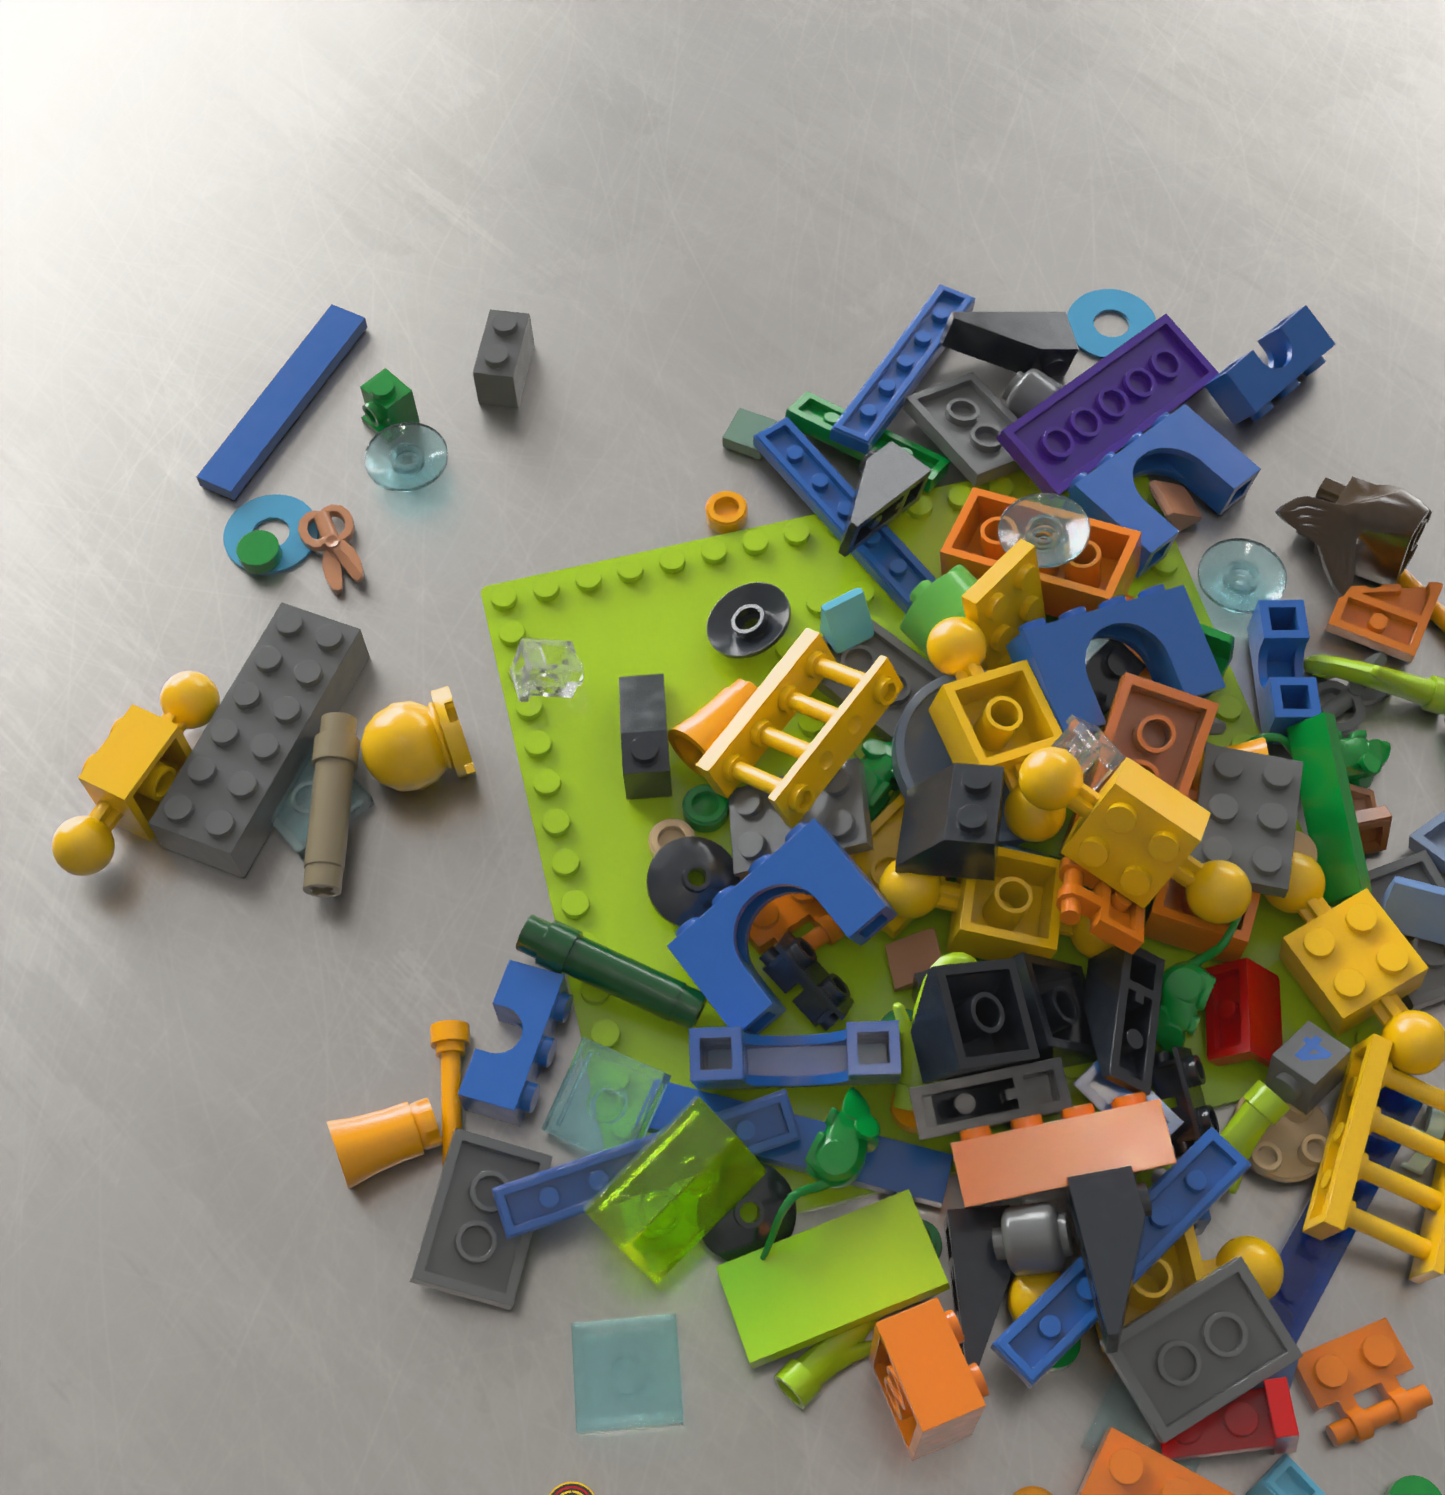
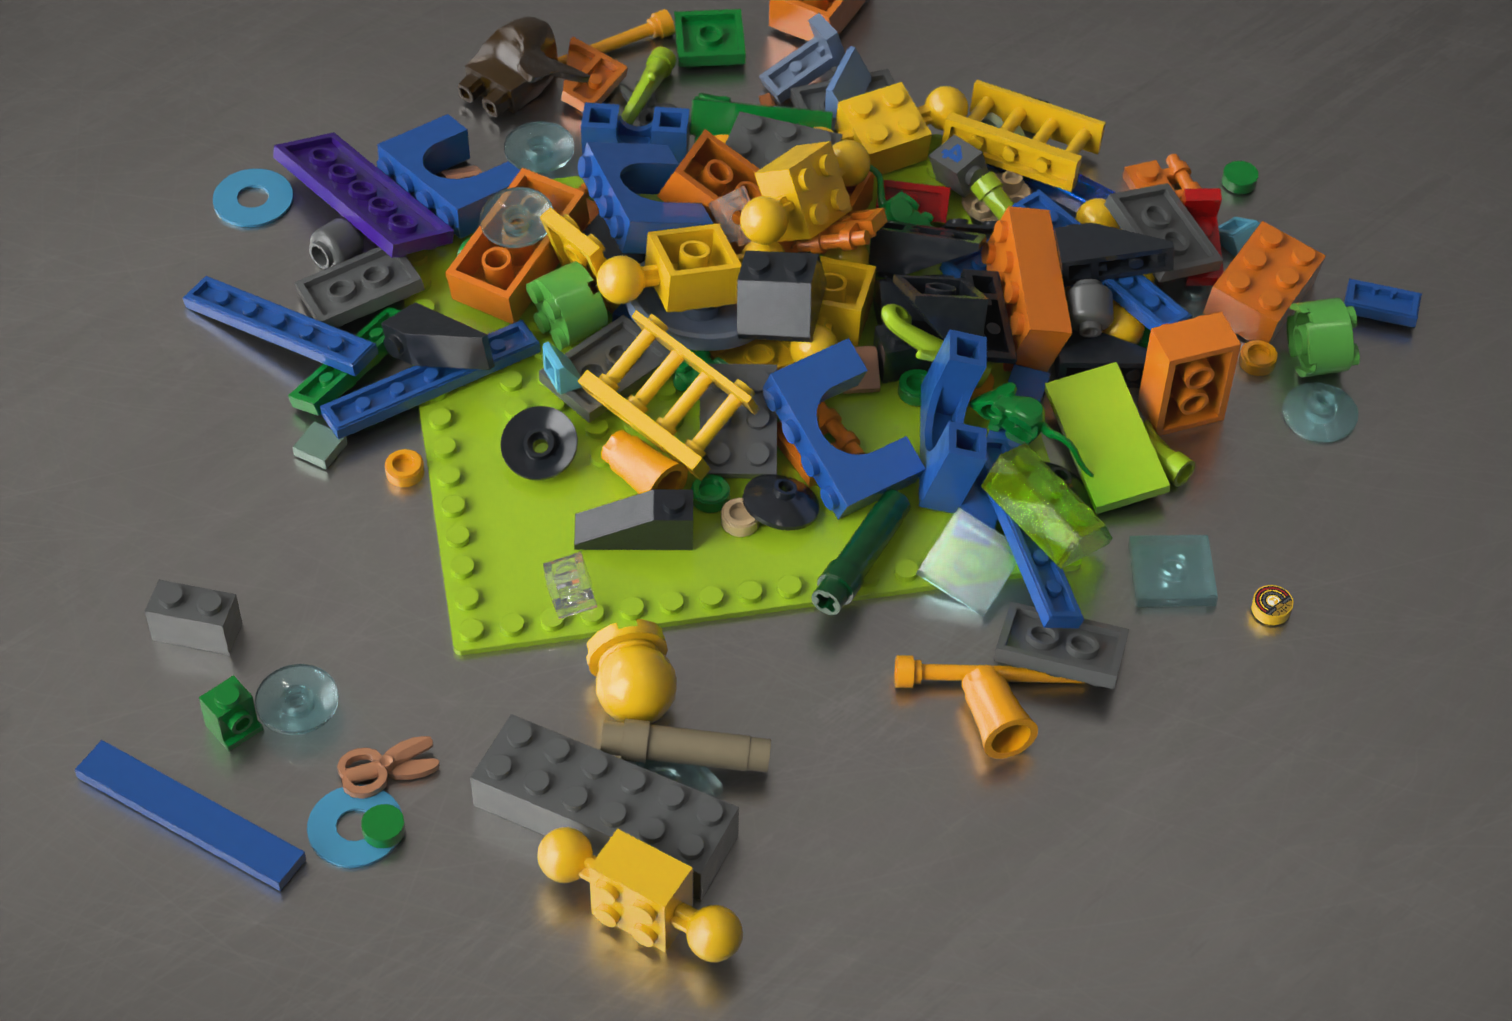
camera: 90 degrees left, 10 degrees down
blue arch [458,960,573,1127] -> none
black hinge [759,930,854,1031] -> none
black slope [940,312,1079,377] -> none
blue arch [1204,305,1335,425] -> none

